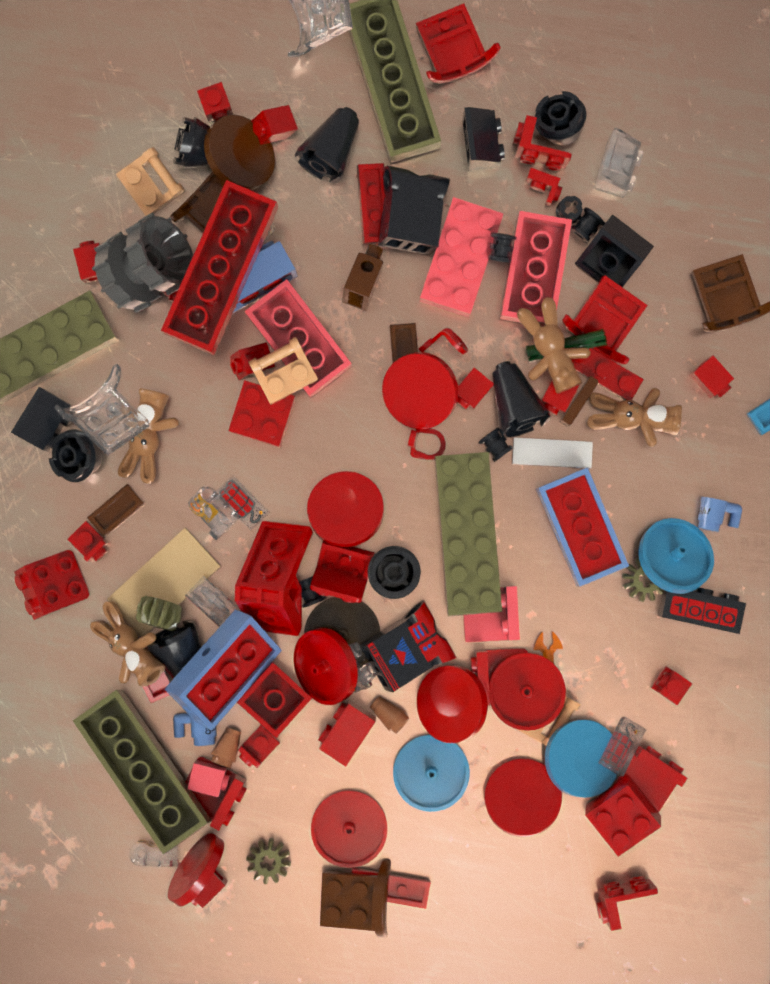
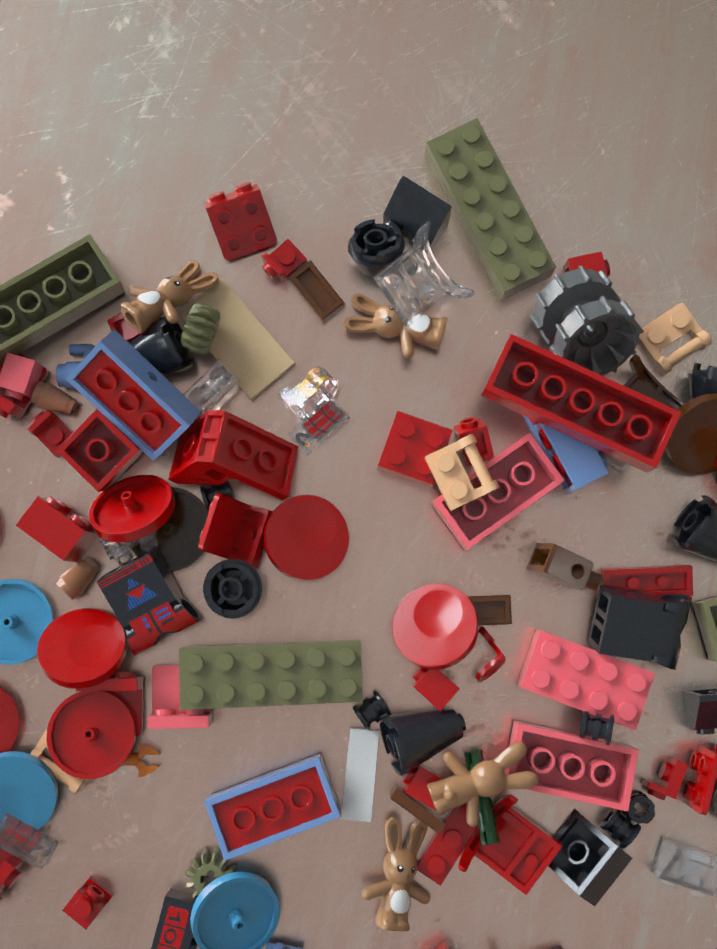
camera: 100 degrees right, 5 degrees down
red piece [408,428,446,460] -> none

